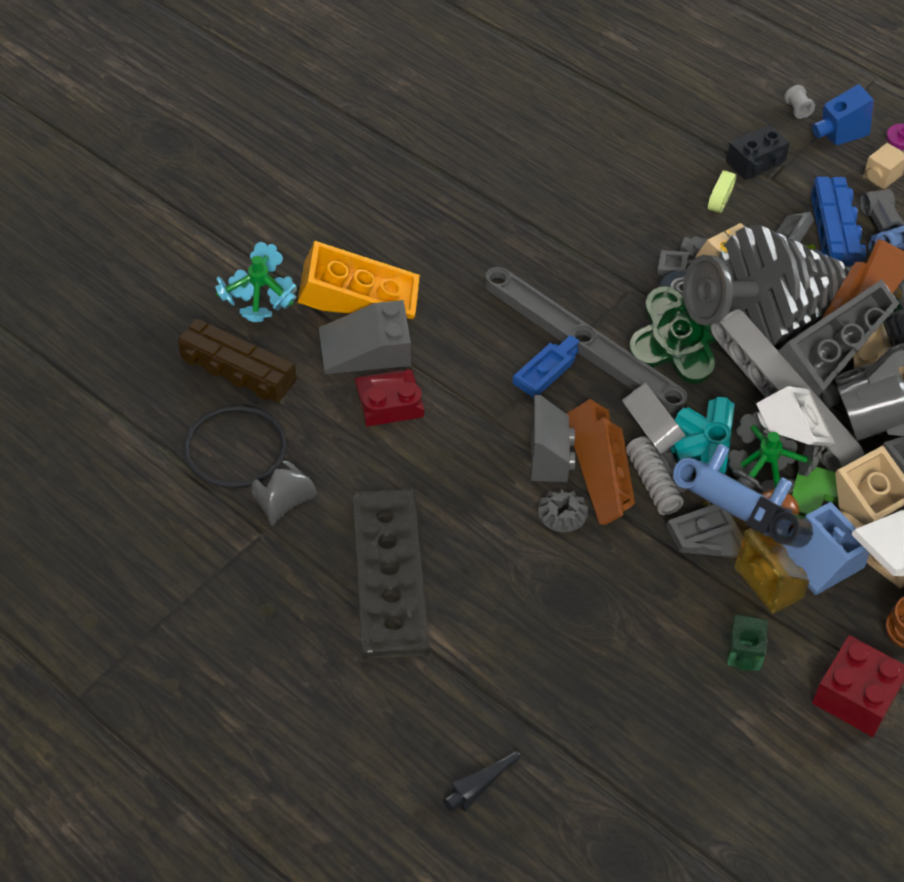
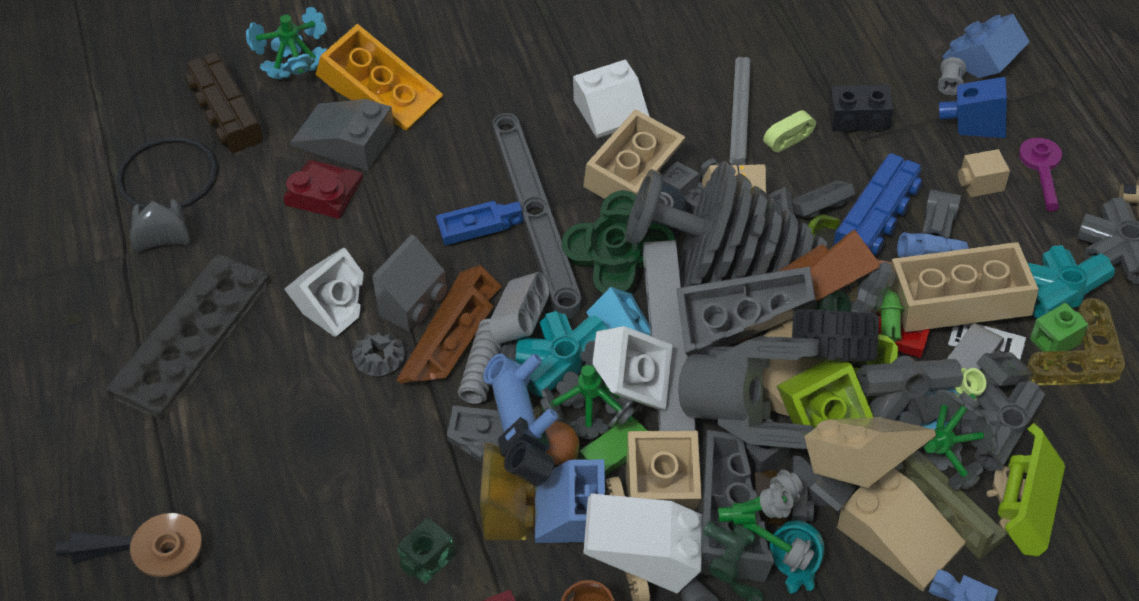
camera: 35 degrees right, 0 degrees up
none -> medium nougat dish [130,513,202,577]
none -> white slope [285,248,363,337]
none -> white slope [573,59,649,138]
none -> tan slope [583,109,685,199]
none -> medium azure panel [586,287,650,336]
none -> light grey axle [730,56,751,165]
none -> medium blue slope [942,14,1030,78]

